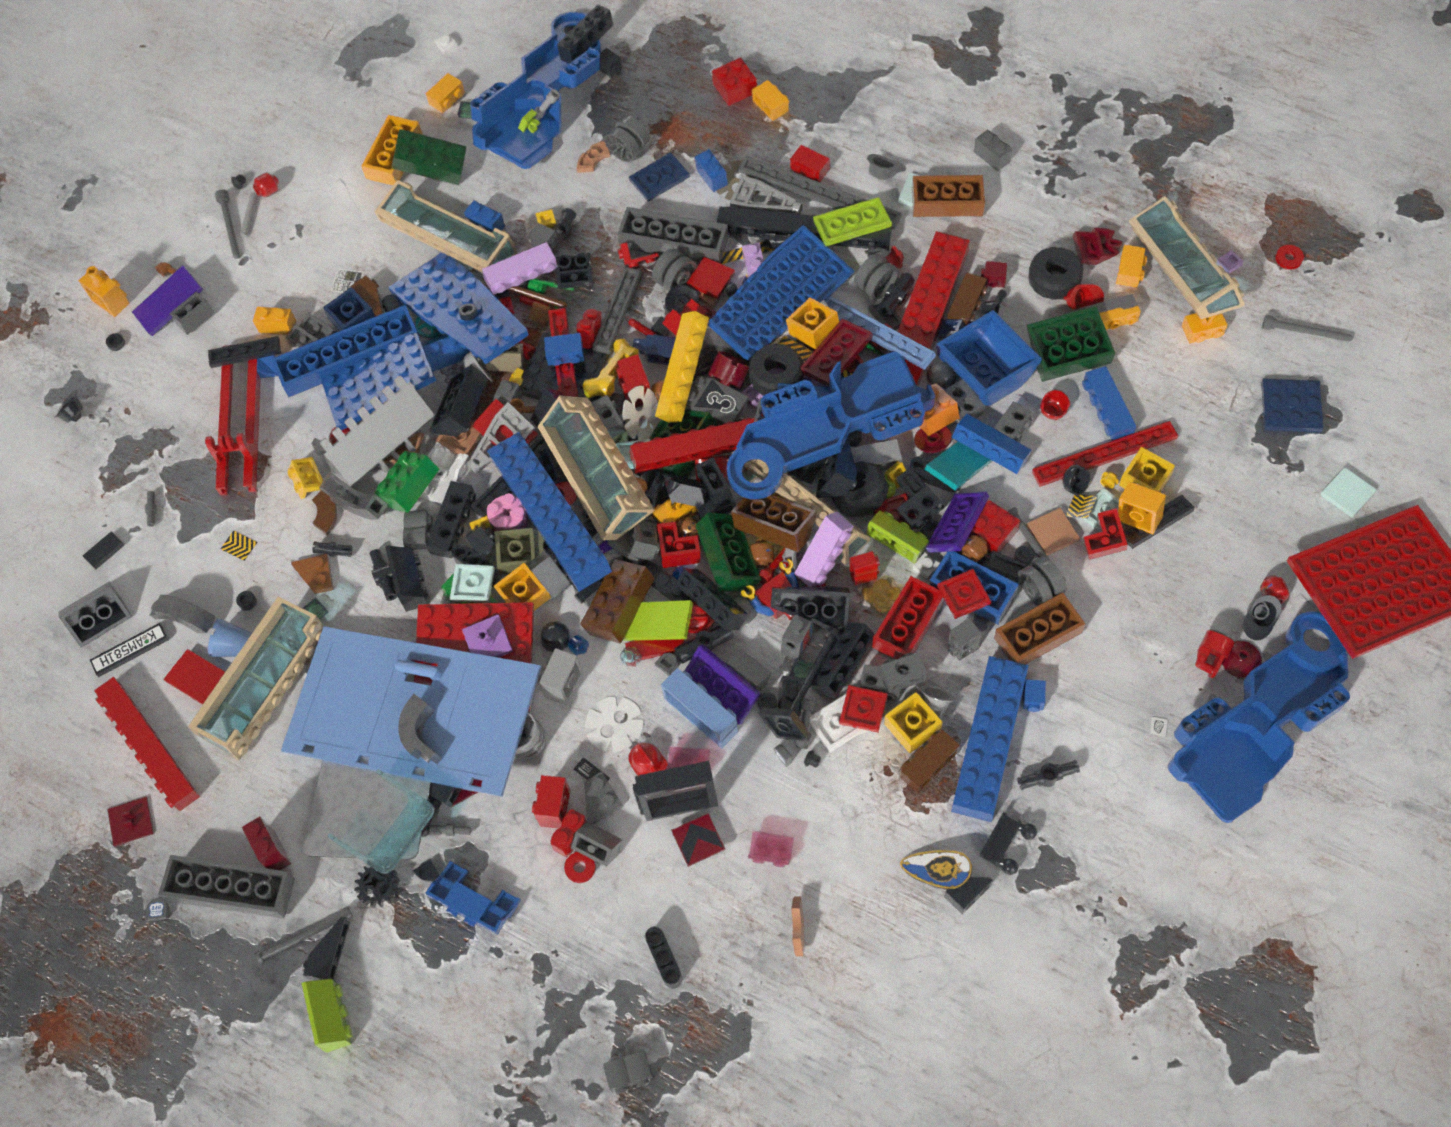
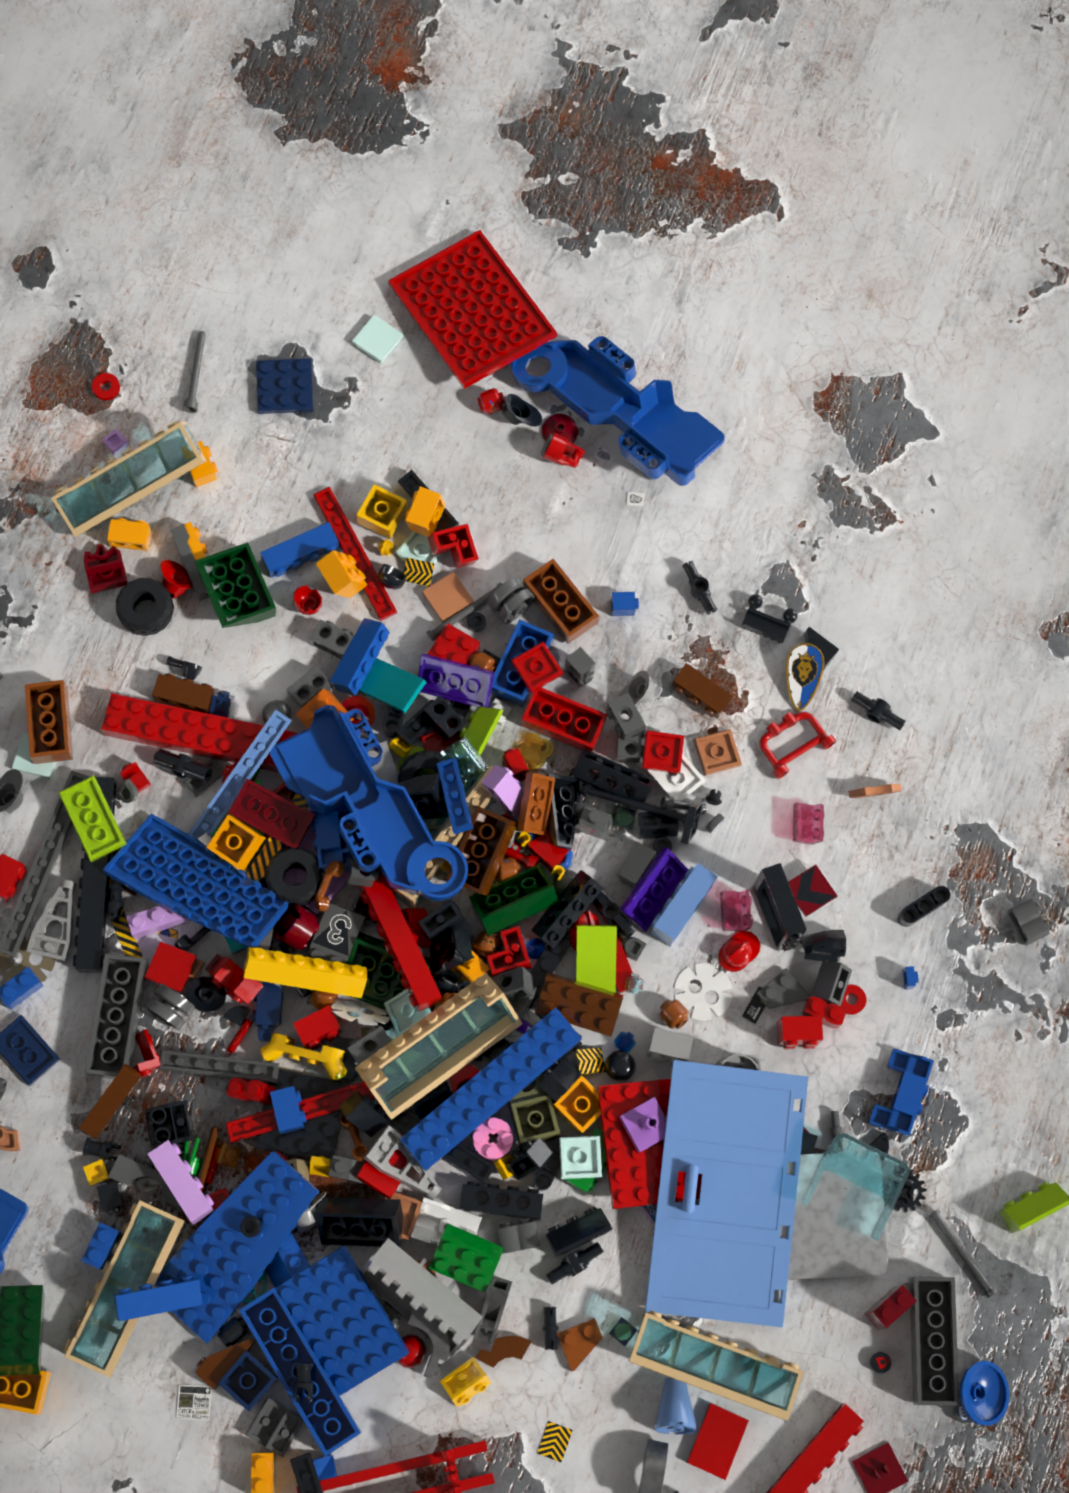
camera: 110 degrees left, 10 degrees up
black tile [236,591,257,611] -> none
black slope [302,917,350,981] -> none
flat silver arch [398,694,442,764] -> none
dark grey wheel [854,253,899,300] -> none
yellow brick [884,692,942,754] -> none
blue container [936,310,1042,406] -> none
blue brick [951,656,1029,822] -> none
dark red brick [981,261,1007,288] -> none
black tile [986,550,1028,583] -> none
none -> reddish brown tile [79,1064,141,1139]
none -> black brick [97,1181,125,1215]
none -> blue brick [113,1275,203,1321]
none -> black piece [294,1364,313,1402]
none -> dark orange bar [314,860,344,912]
none -> light orange brick [316,550,367,598]
none -> blue plate [437,758,474,834]
none -> clear light blue plate [441,737,489,782]
none -> dark orange plate [517,772,555,836]
none -> sticker [576,1048,606,1074]
none -> dark orange head [659,1000,689,1029]
none -> nougat tile [694,729,742,776]
none -> red bar [759,712,837,779]
none -> black slope [799,930,846,962]
none -> black pin [851,691,906,731]
none -> black tile [870,1352,891,1373]
none -> blue plate [902,966,918,989]
none -> blue dish [960,1361,1009,1426]

